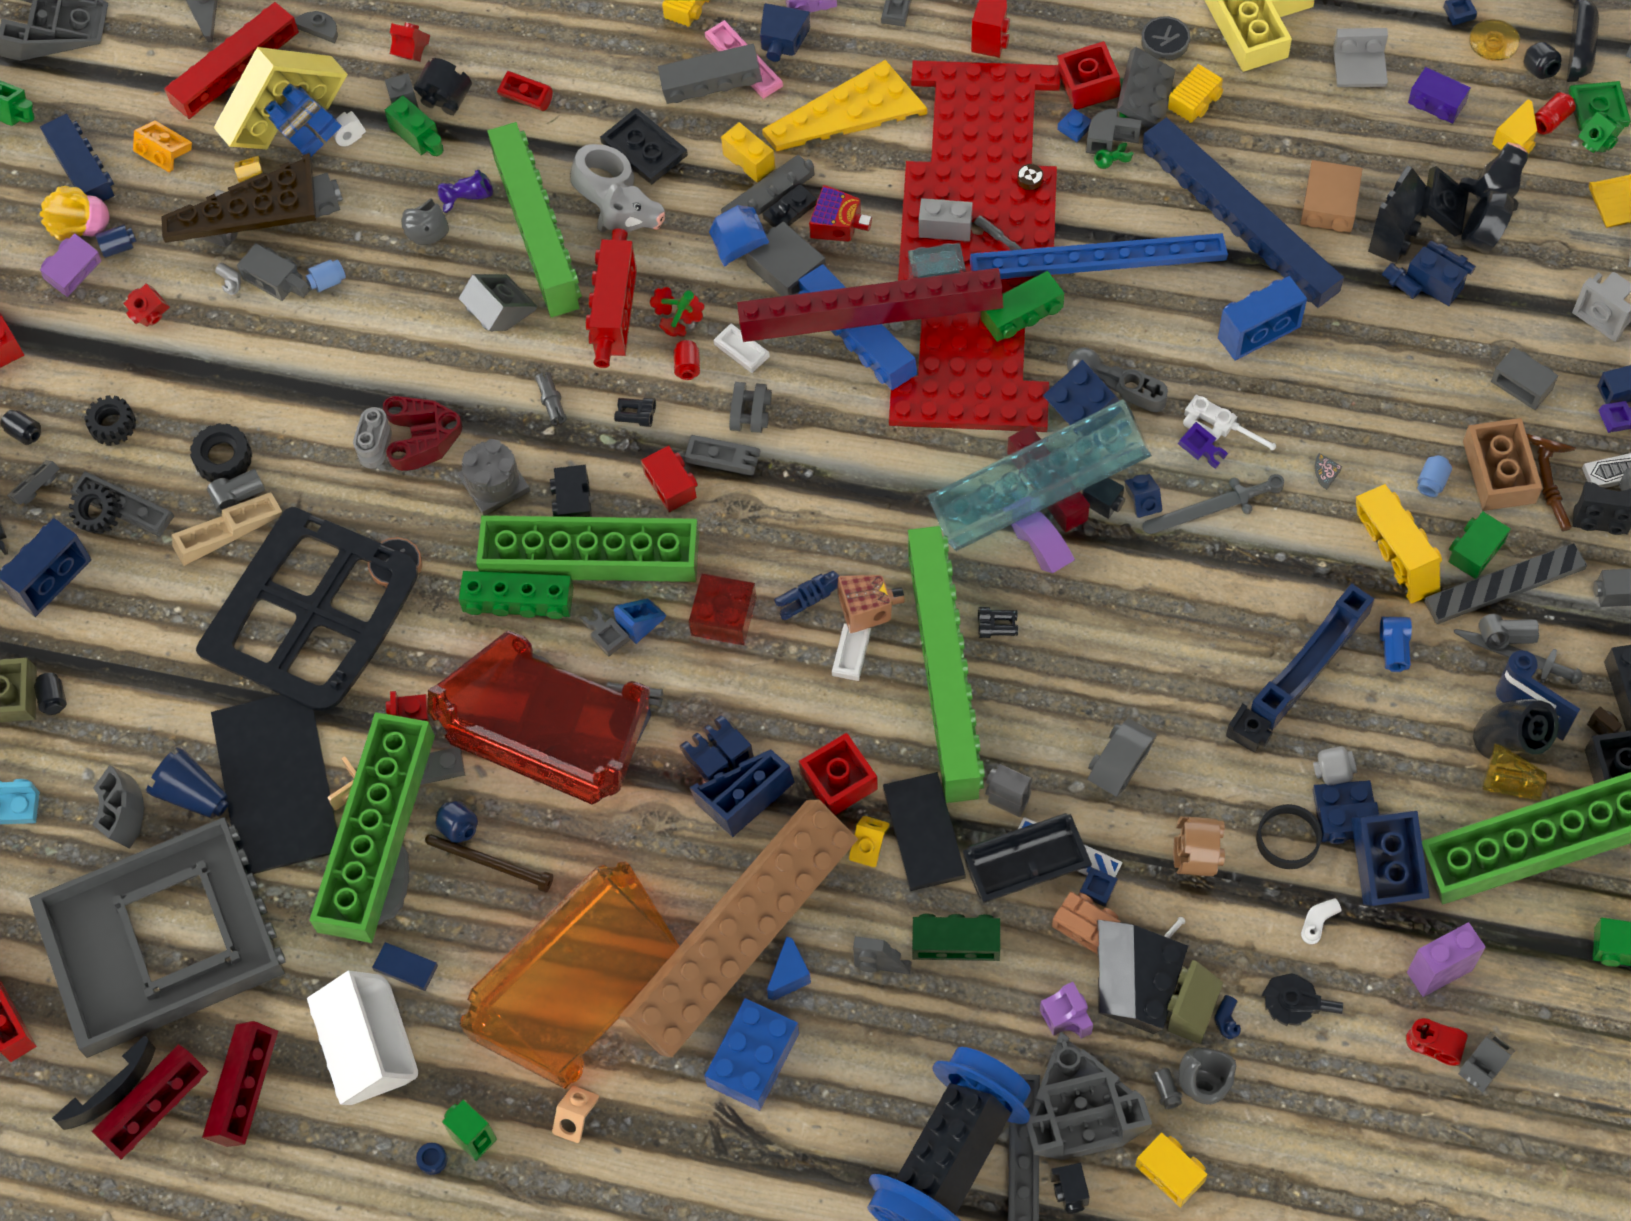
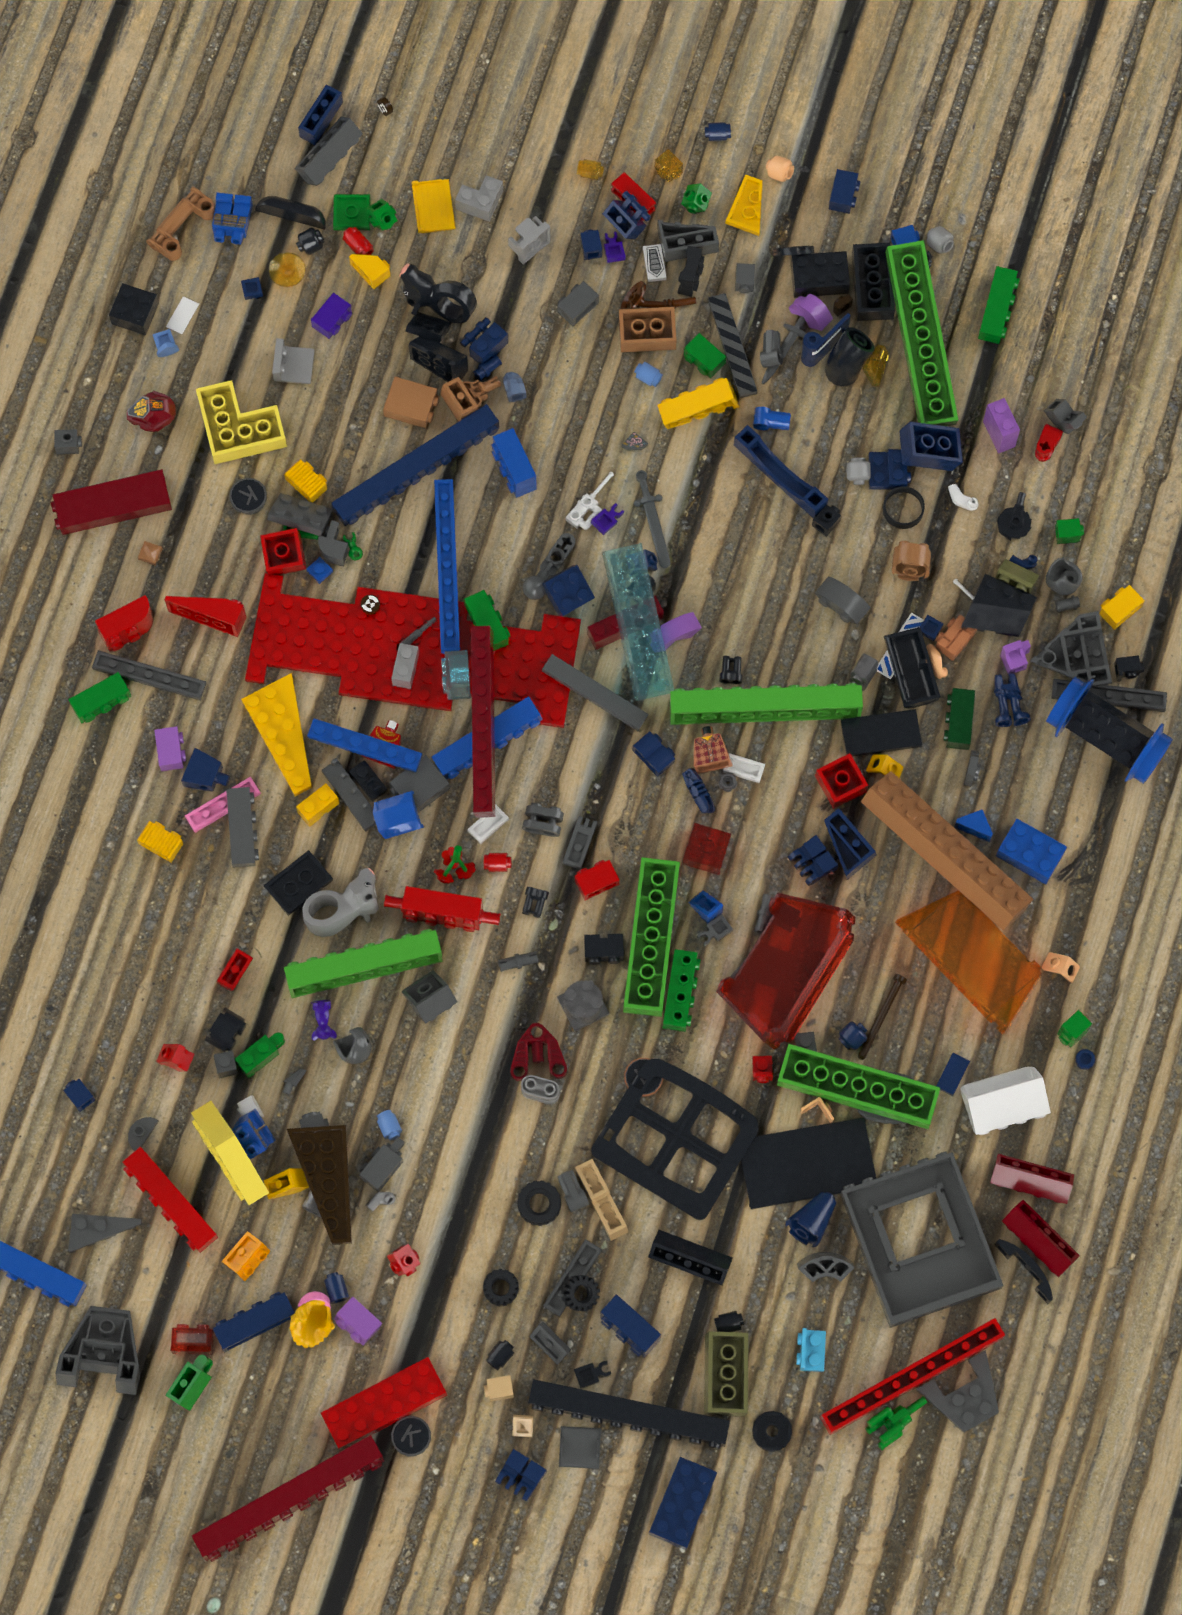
camera: 90 degrees left, 10 degrees up
none -> clear red window [170,1324,214,1355]
none -> dark grey bar [283,1069,307,1095]
none -> blue plate [307,718,422,772]
none -> medium nougat brick [440,376,501,422]
none -> sand blue rock [503,372,527,402]
none -> dark grey tile [542,654,649,731]
none -> dark blue brick [632,731,675,777]
none -> black brick [648,1230,733,1286]
none -> flat silver plate [718,773,737,792]
none -> medium lavender brick [789,294,833,331]
none -> light nougat arm [926,644,948,679]
none -> dark blue piece [994,673,1031,727]
none -> green brick [1055,518,1084,544]

